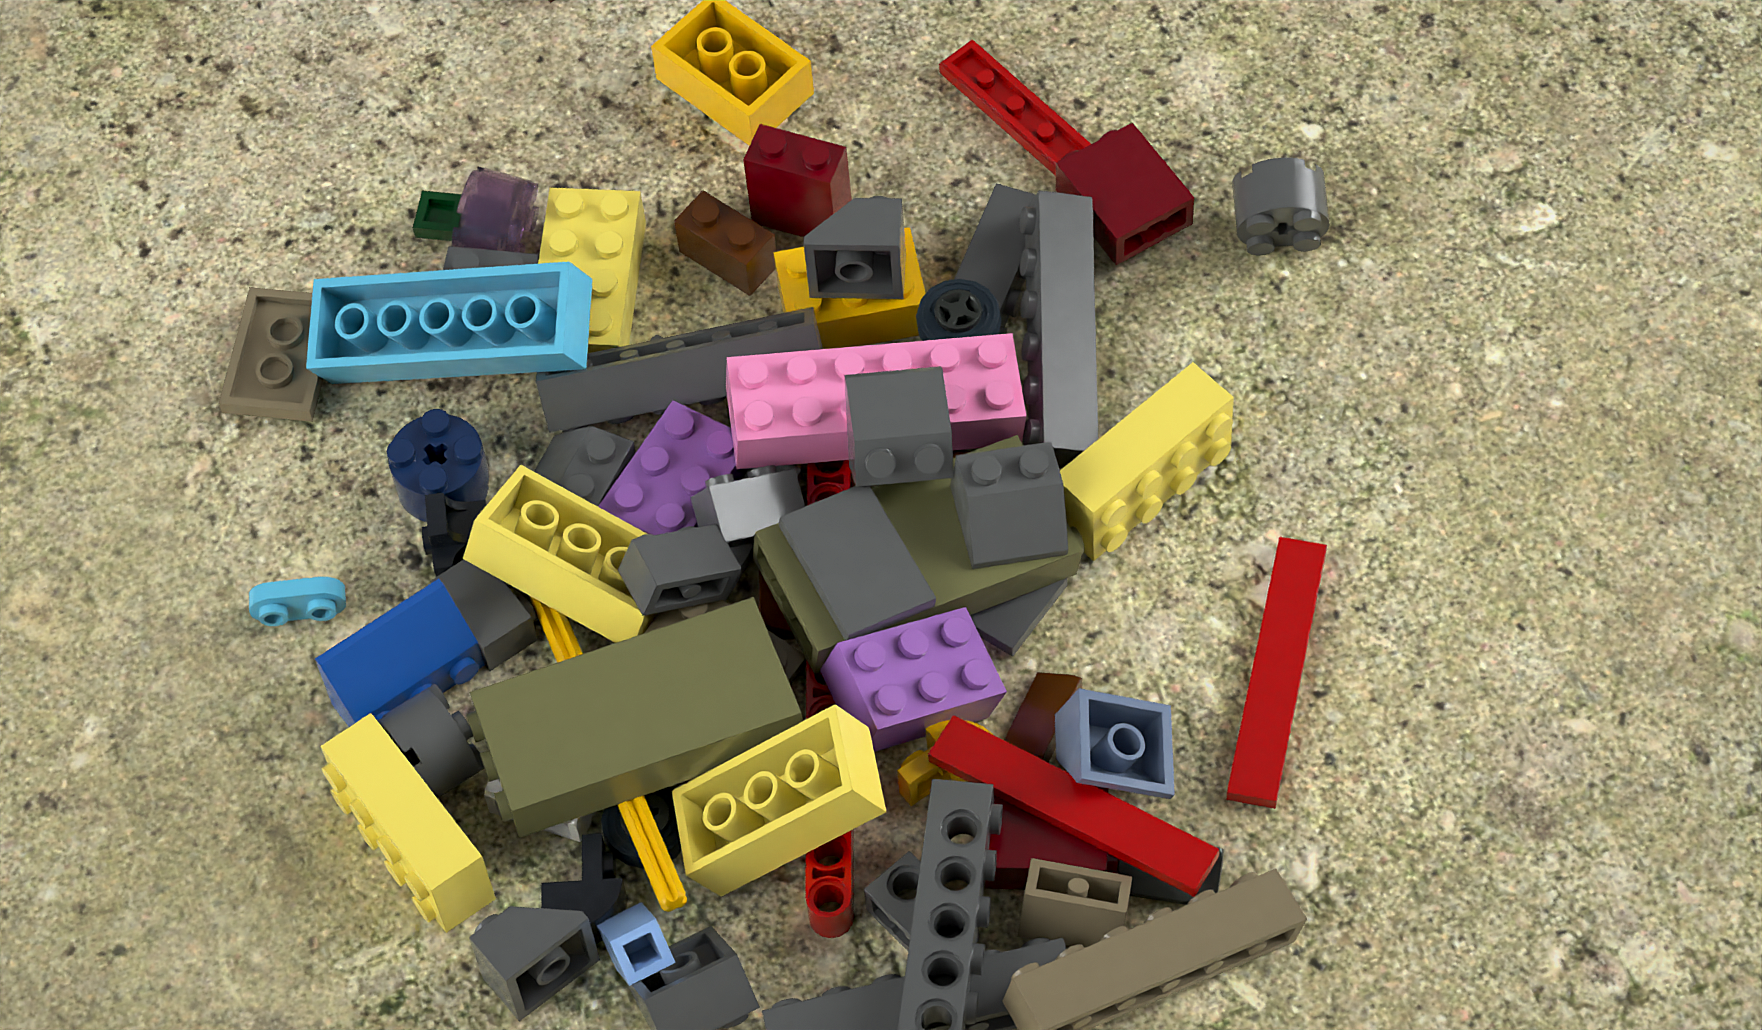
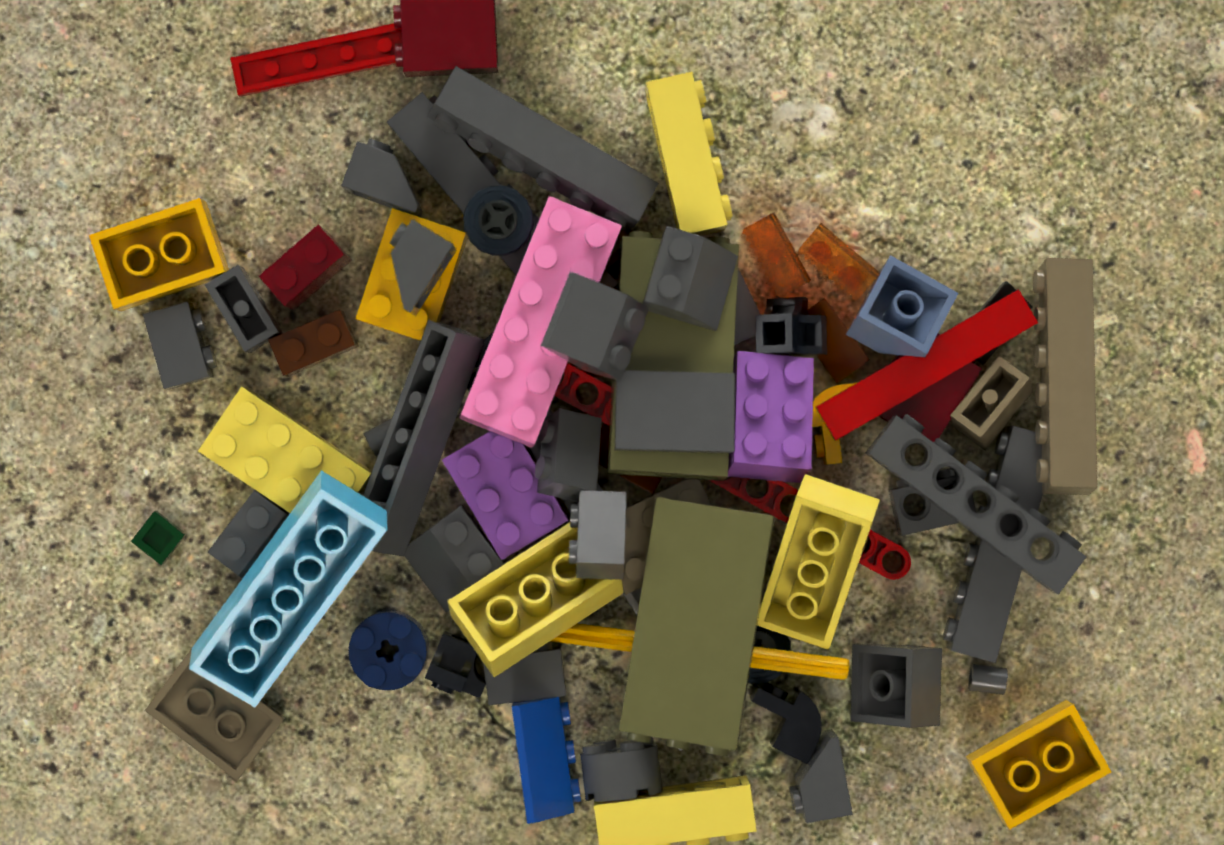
camera: 65 degrees left, 30 degrees up
medium azure plate [249,577,346,626] -> none
clear purple brick [452,166,539,253] -> none
light blue brick [597,902,675,986] -> none
red tile [1226,537,1327,809] -> none
none -> dark grey brick [143,301,217,390]
none -> dark grey brick [205,265,283,353]
none -> dark grey slope [341,138,423,217]
none -> clear orange brick [740,212,811,298]
none -> black brick [756,297,827,357]
none -> clear orange brick [795,223,880,302]

